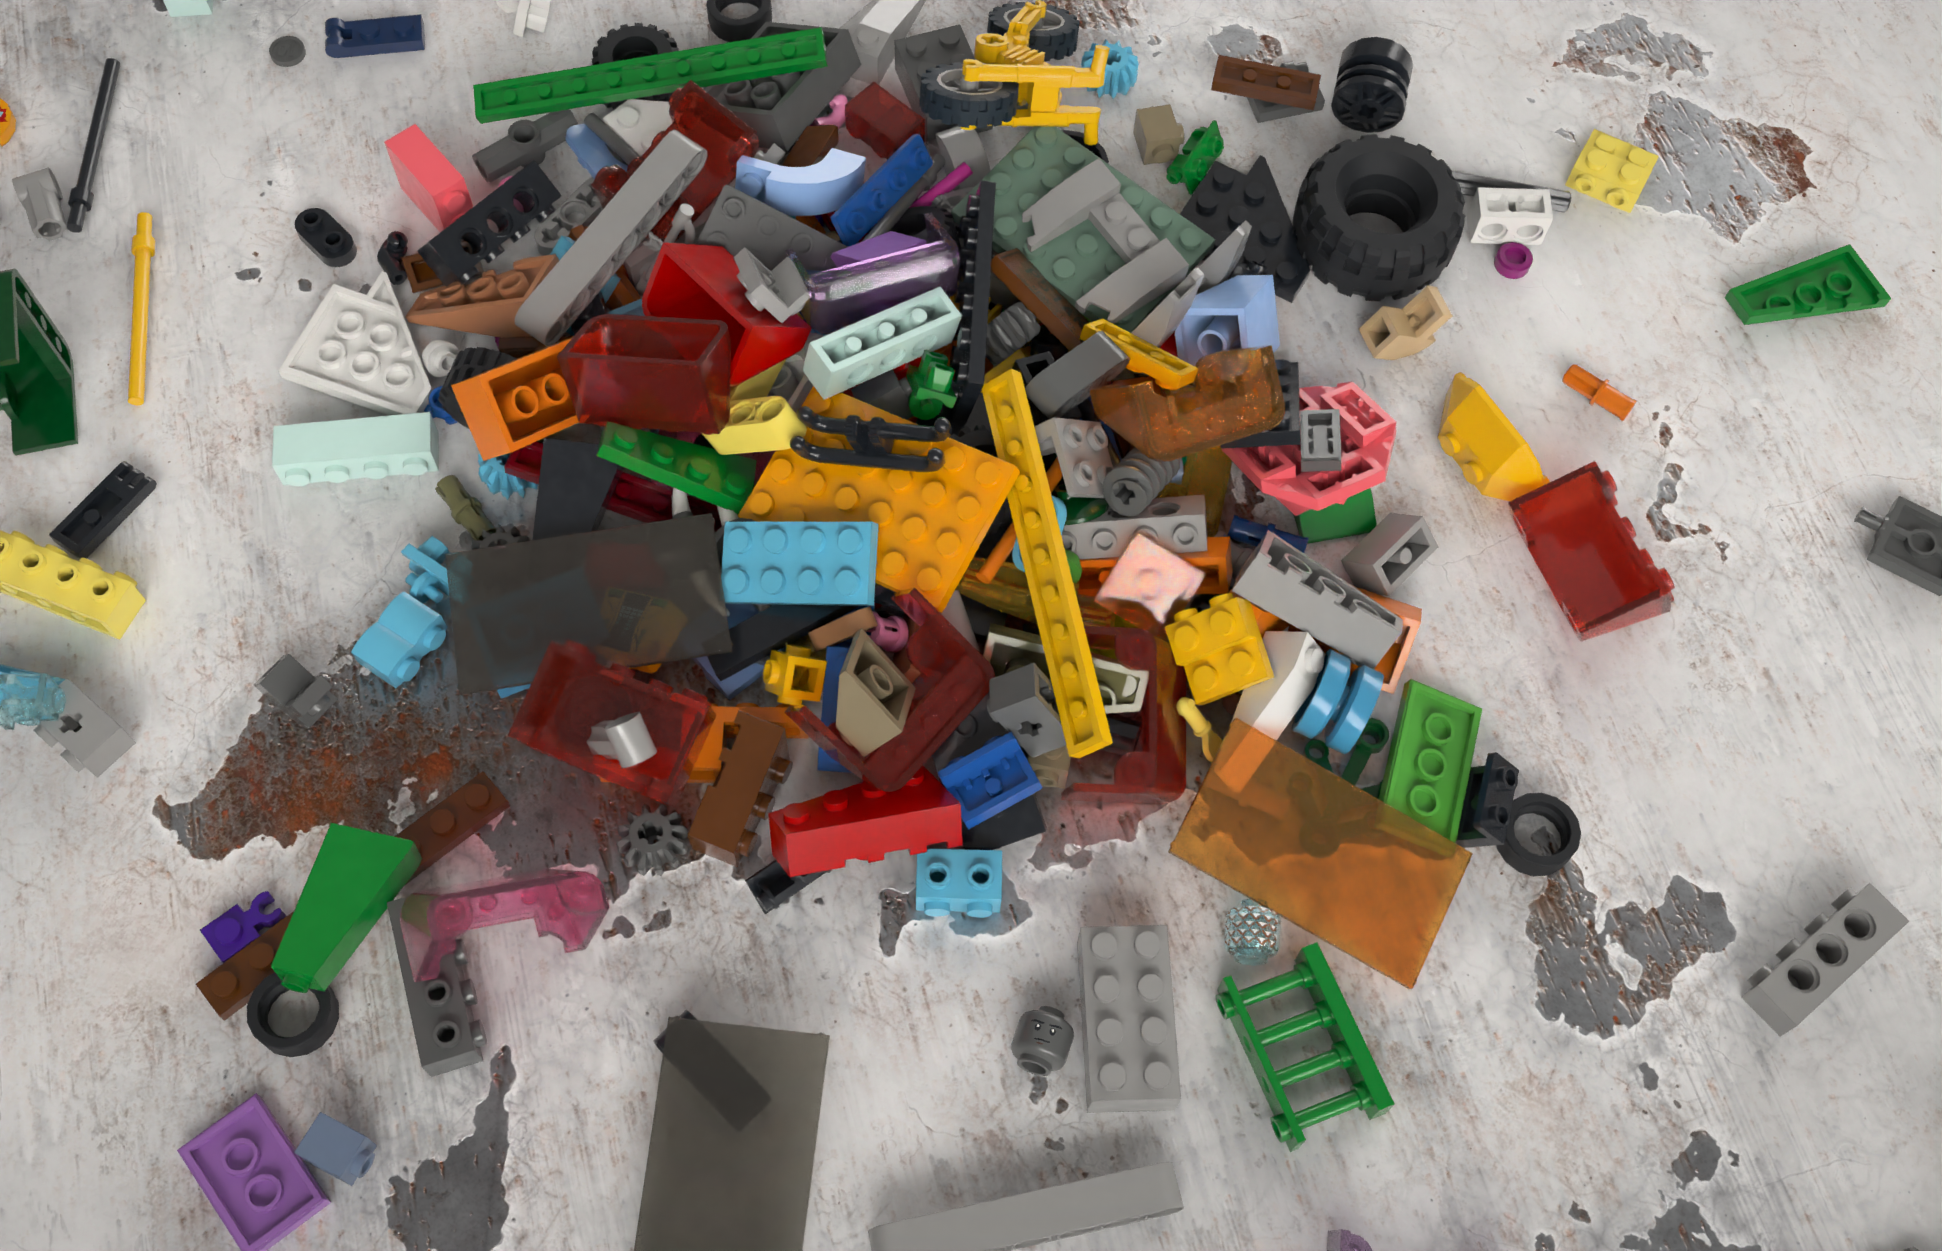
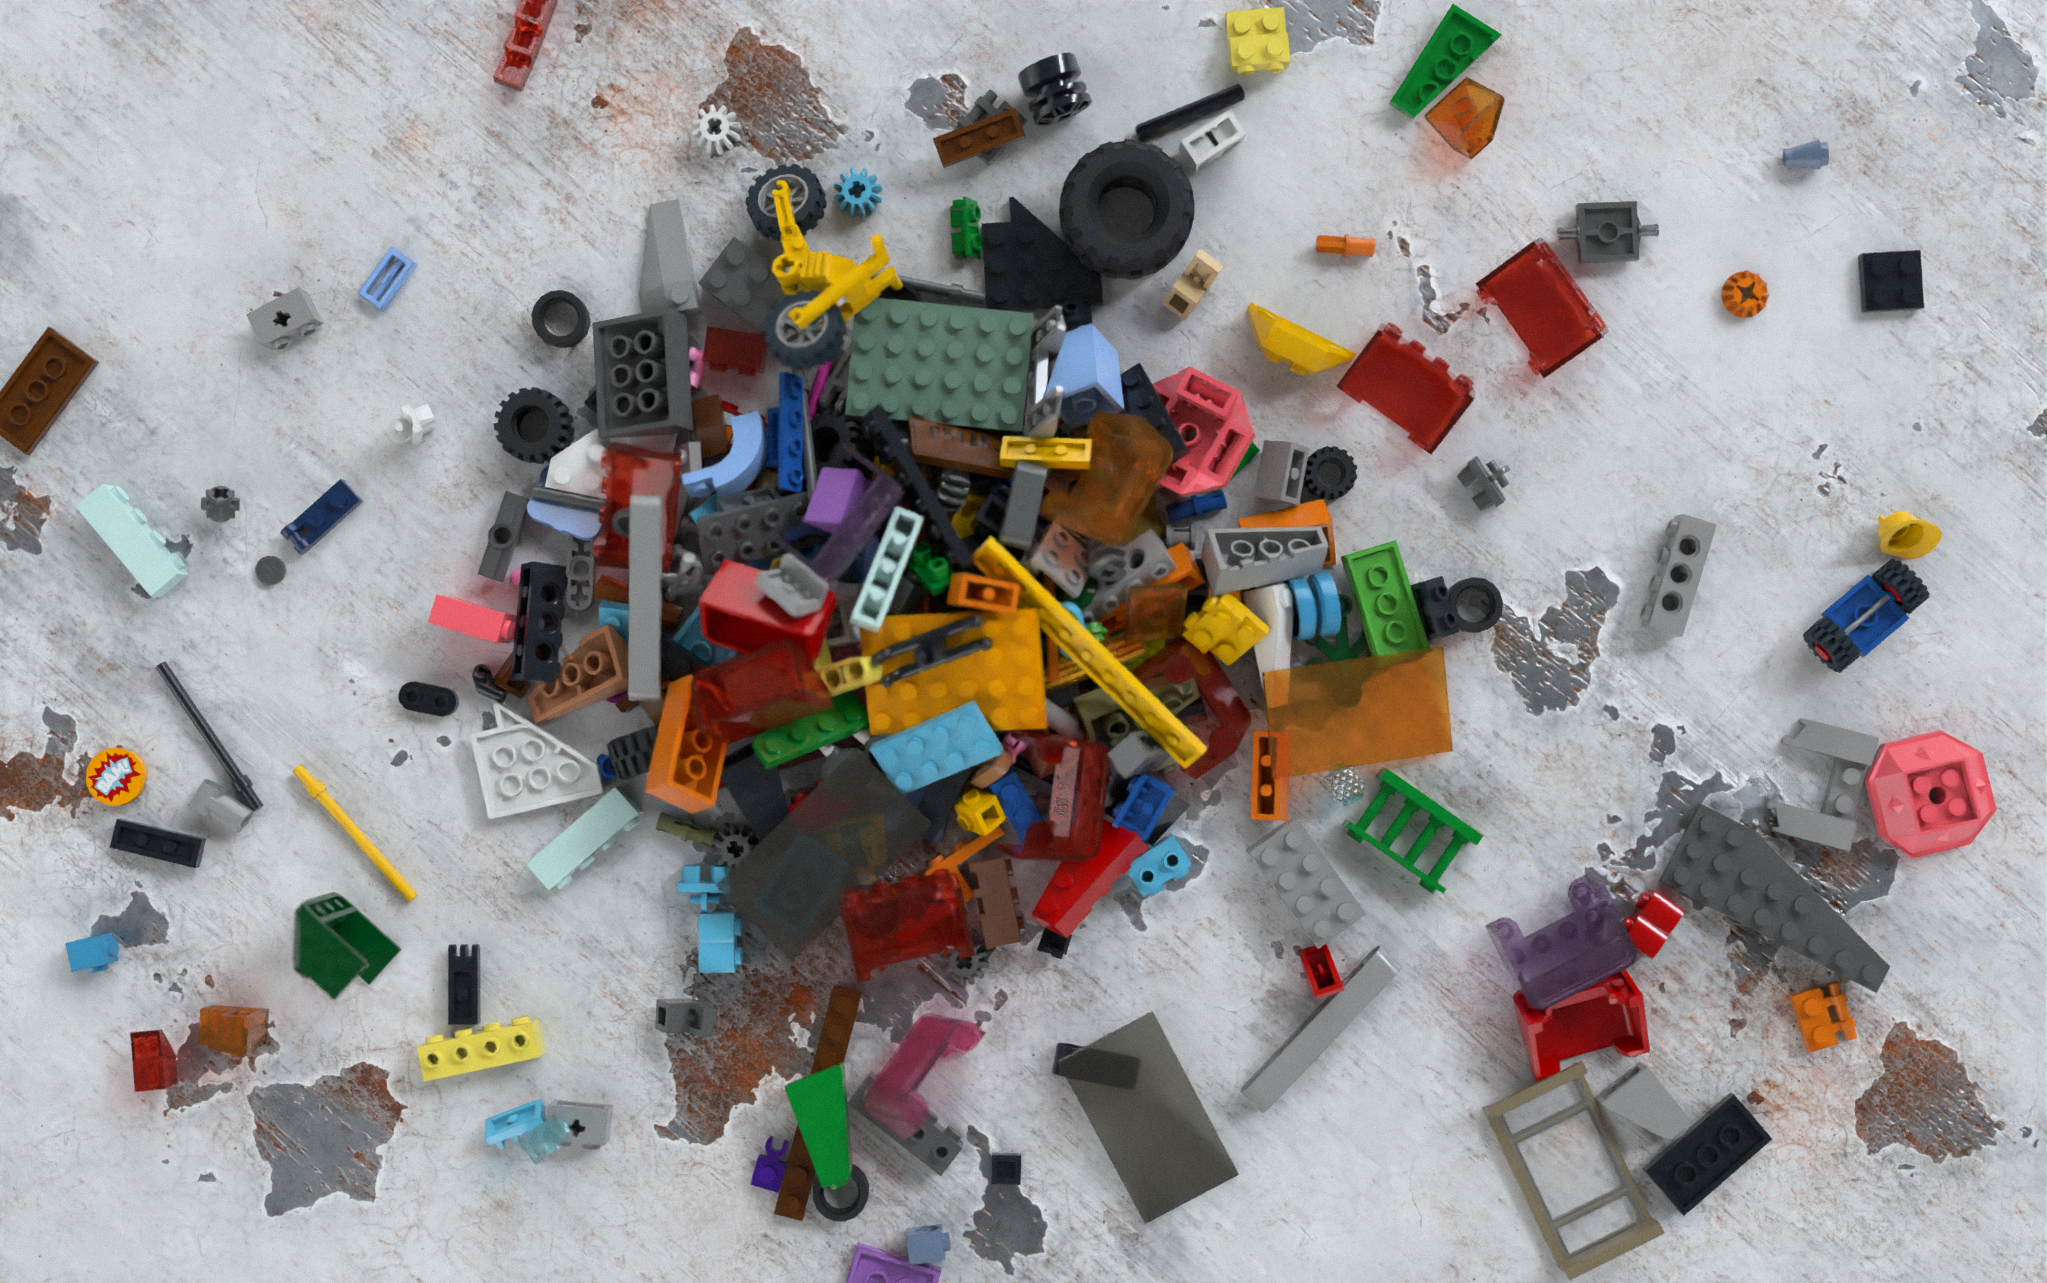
camera: 35 degrees left, 25 degrees up
white plate [422,340,459,377] -> none
green plate [473,27,828,124] -> none
light grey piece [587,712,657,768] -> none
dark tan slope [836,628,916,757] -> none
dark grey head [1011,1006,1074,1076] -> none
light grey wedge [1022,158,1189,324] -> none
dark tan brick [1133,104,1184,165] -> none
light yellow piece [1176,697,1223,764] -> none
plate [1300,409,1341,472] -> none
magenta tile [1494,242,1533,279] -> none
none -> orange slope [947,573,1020,614]
none -> black tile [991,1153,1021,1185]
none -> orange brick [1251,731,1291,821]
none -> red slope [1298,944,1344,999]
none -> black tyre [1303,446,1358,500]
none -> clear orange slope [1424,77,1505,160]
none -> dark grey hips [1457,456,1510,511]
none -> clear red windscreen [1475,237,1609,378]

